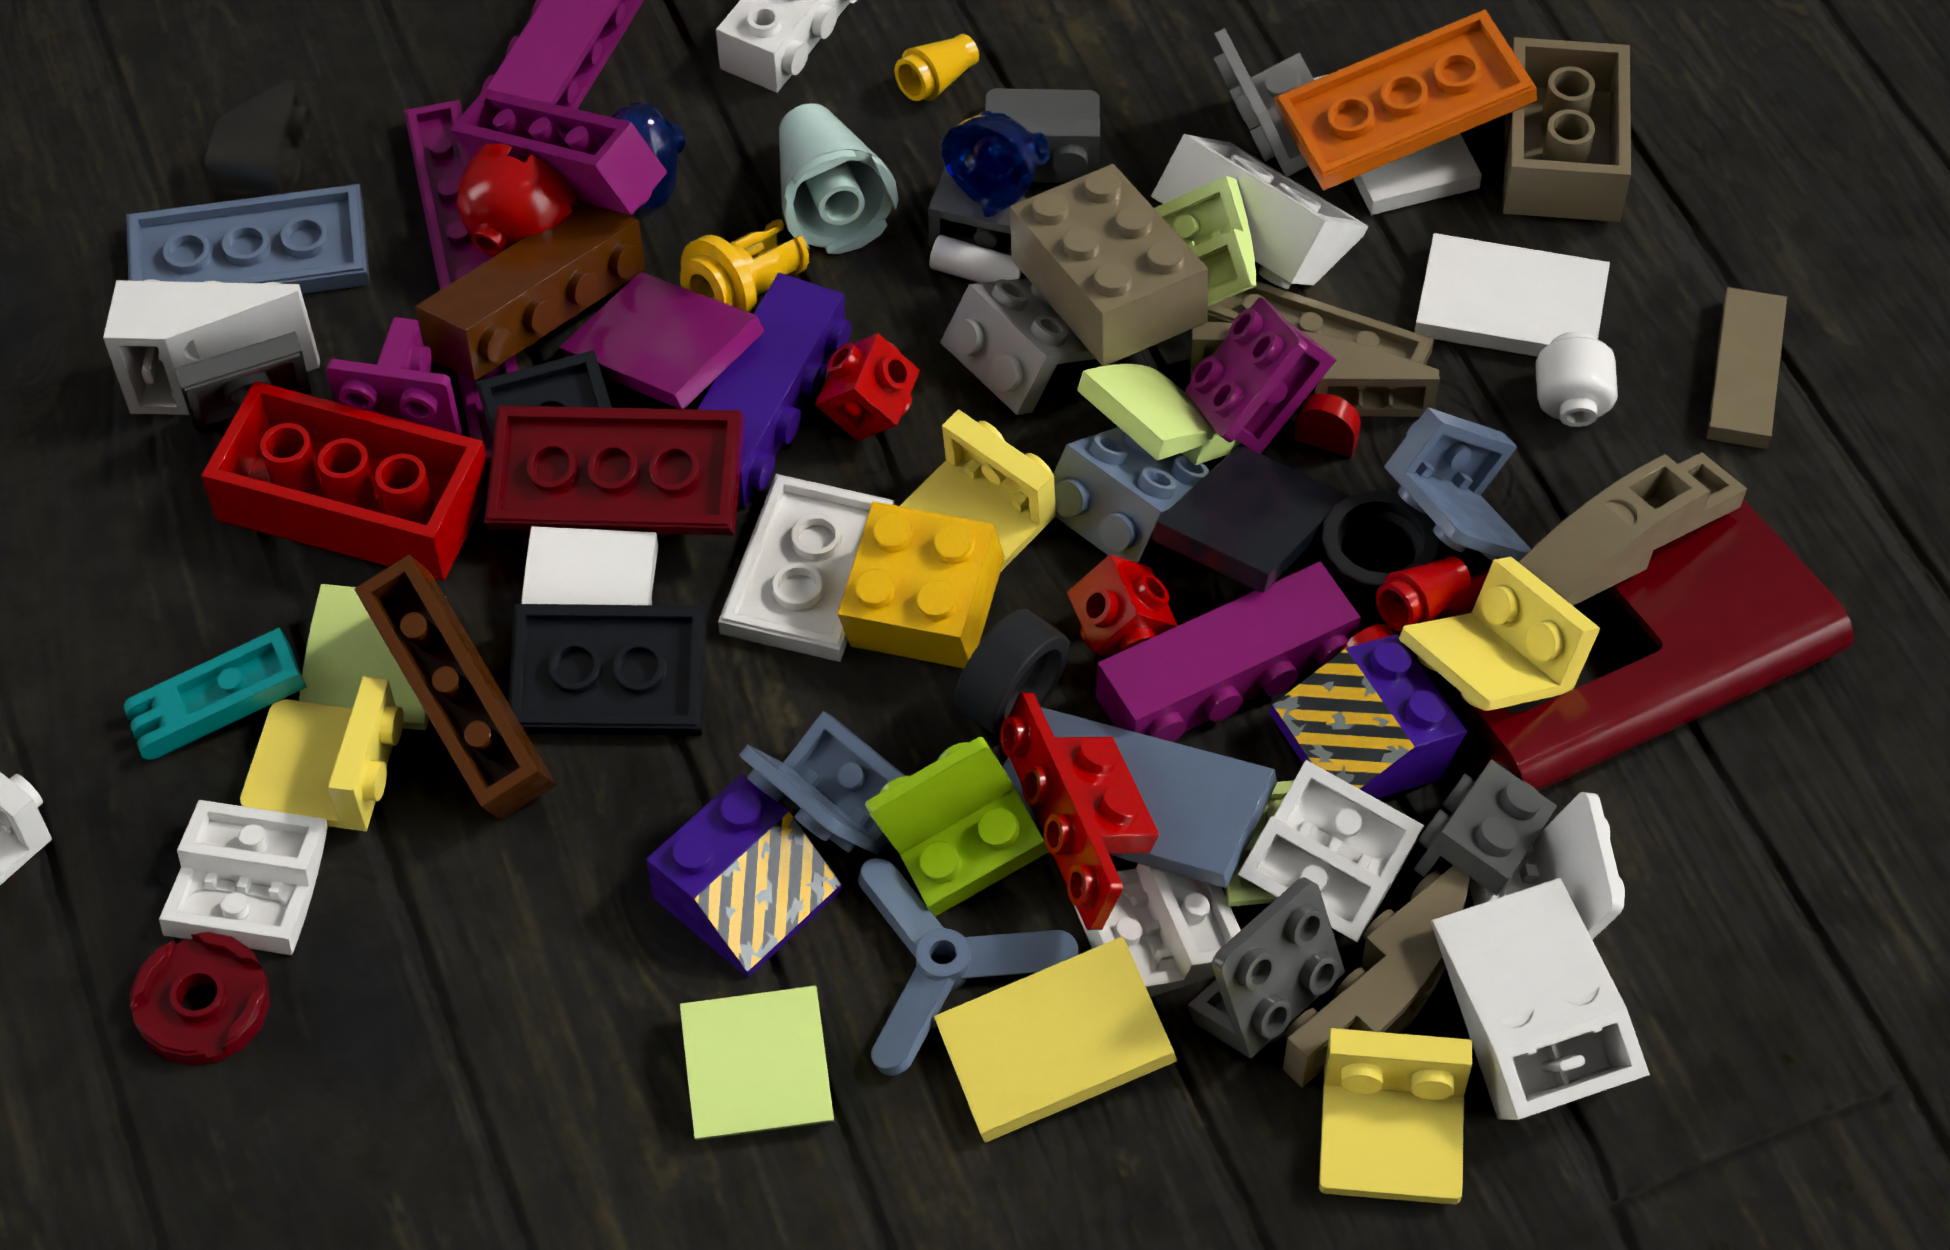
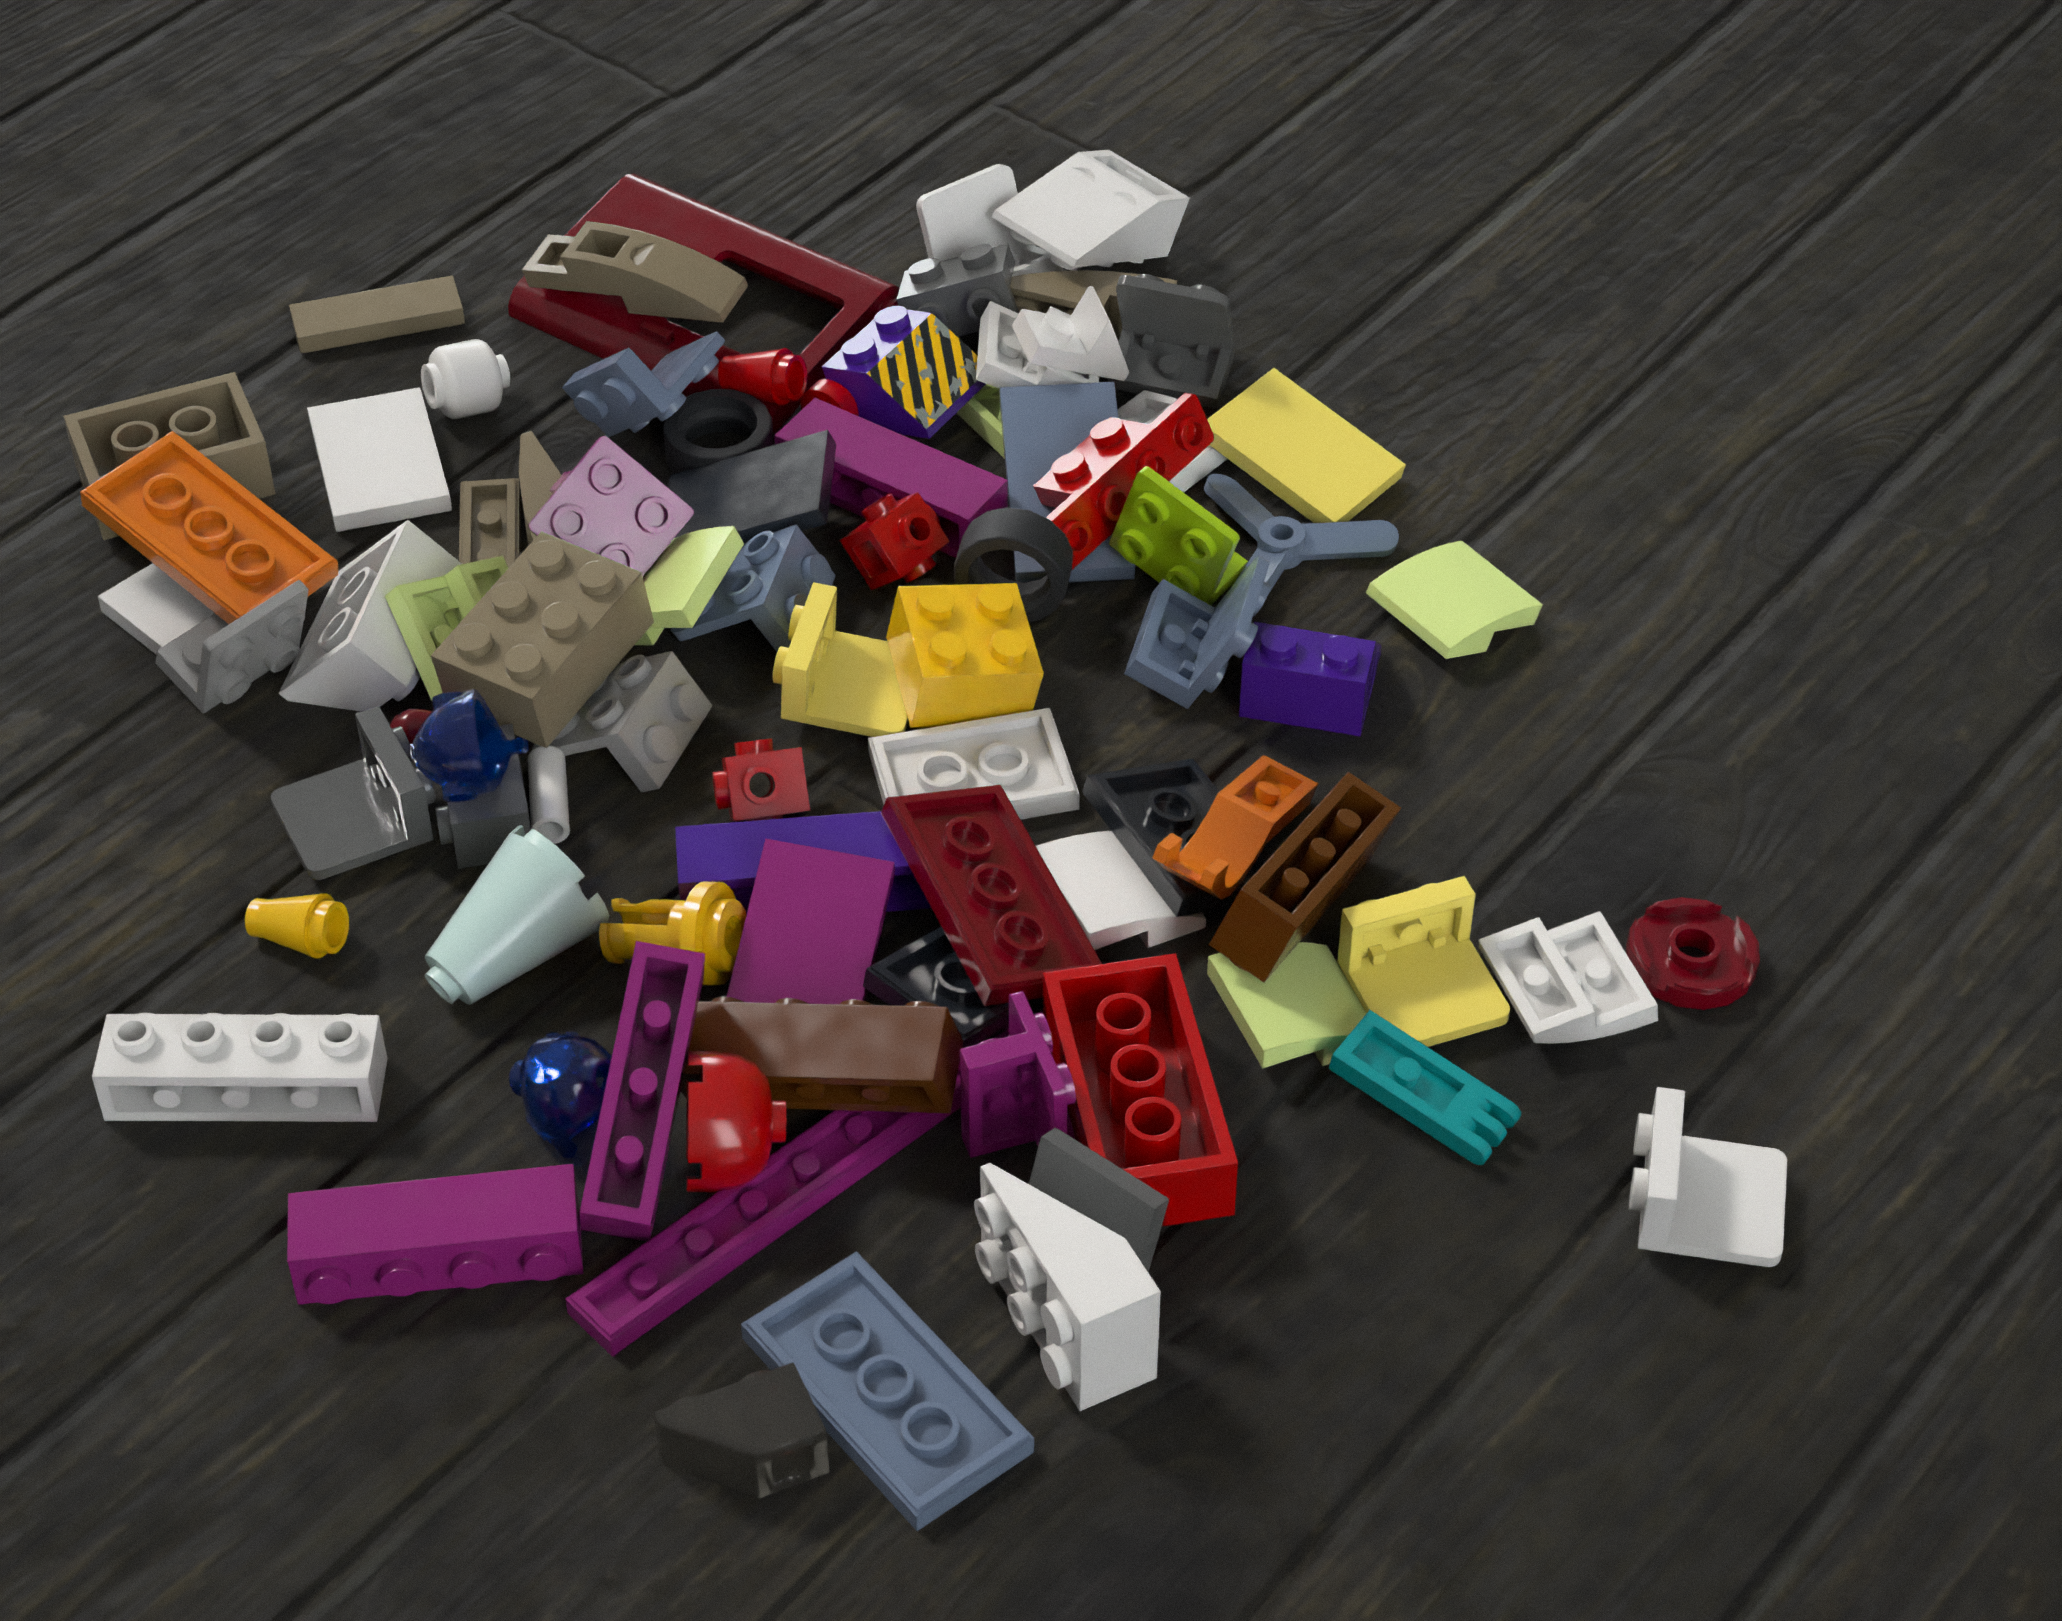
camera: 120 degrees left, 10 degrees down
light yellow bracket [1319,1028,1472,1205] -> none
light yellow bracket [1399,557,1600,711] -> none
none -> white slope [1012,286,1130,381]
none -> orange piece [1152,755,1319,900]

